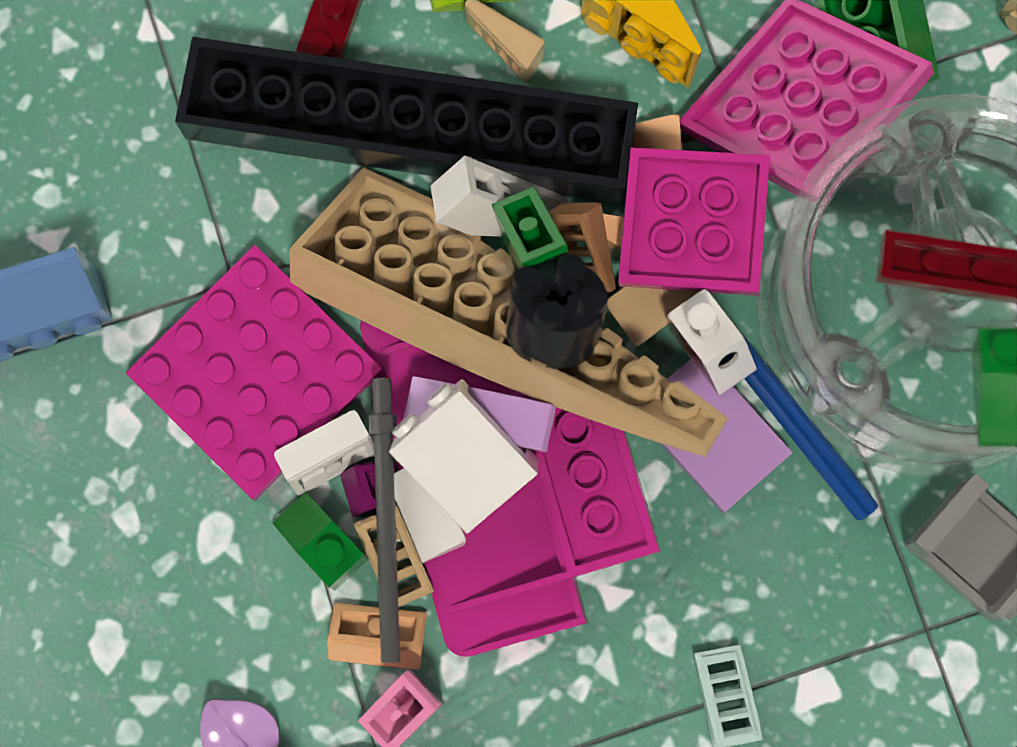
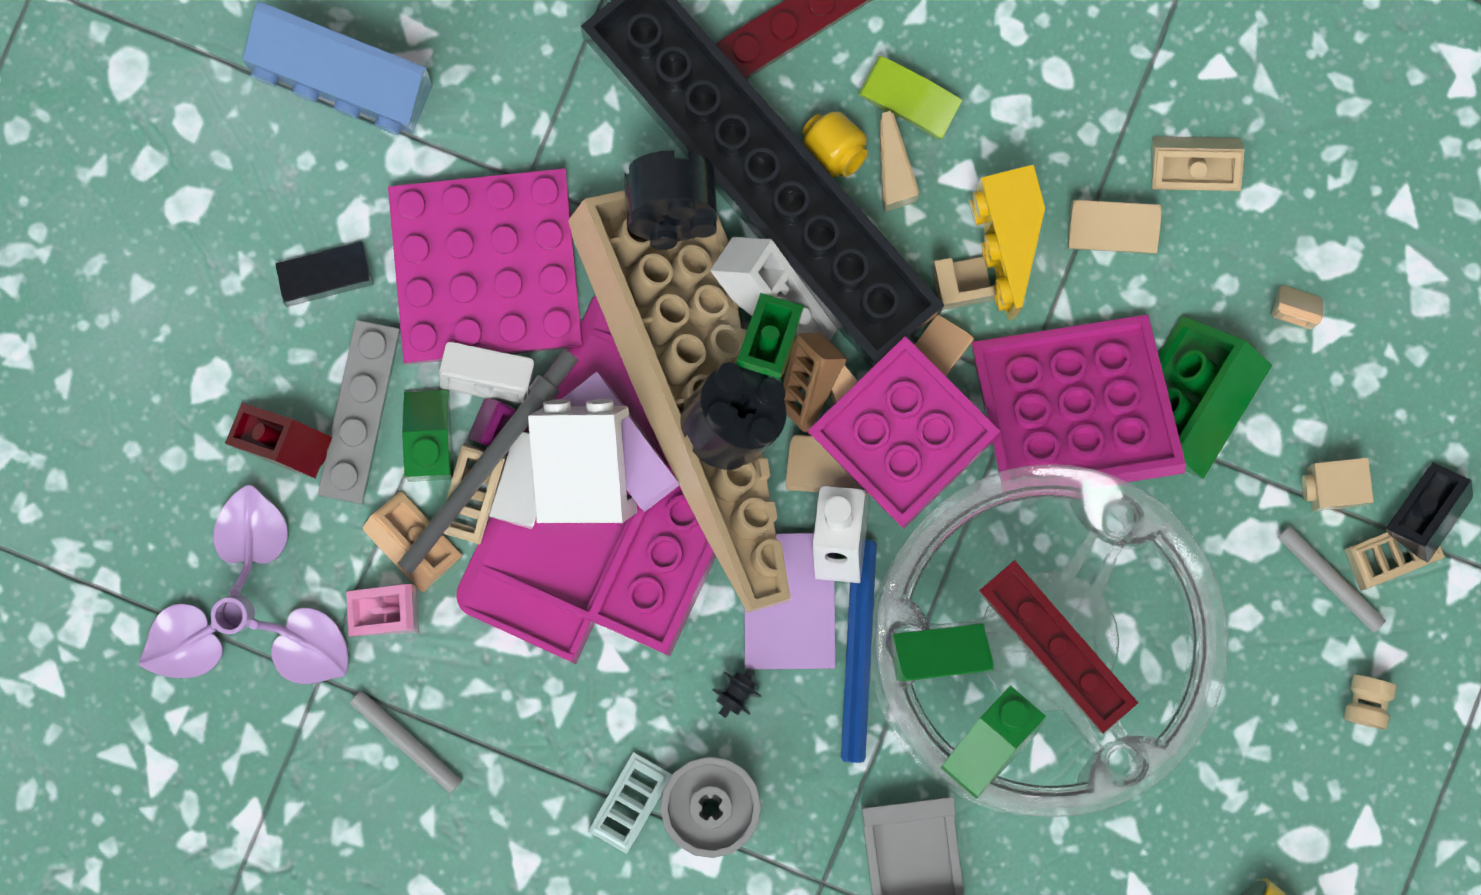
camera: 35 degrees right, 5 degrees up
none -> dark red slope [225,403,333,479]
none -> black slope [275,241,373,307]
none -> light grey plate [318,320,401,505]
none -> black brick [624,151,718,250]
none -> light grey wheel [660,757,761,858]
none -> black wheel [712,668,762,718]
none -> yellow head [802,111,868,178]
none -> green slope [891,623,994,681]
none -> tan panel [932,257,996,311]

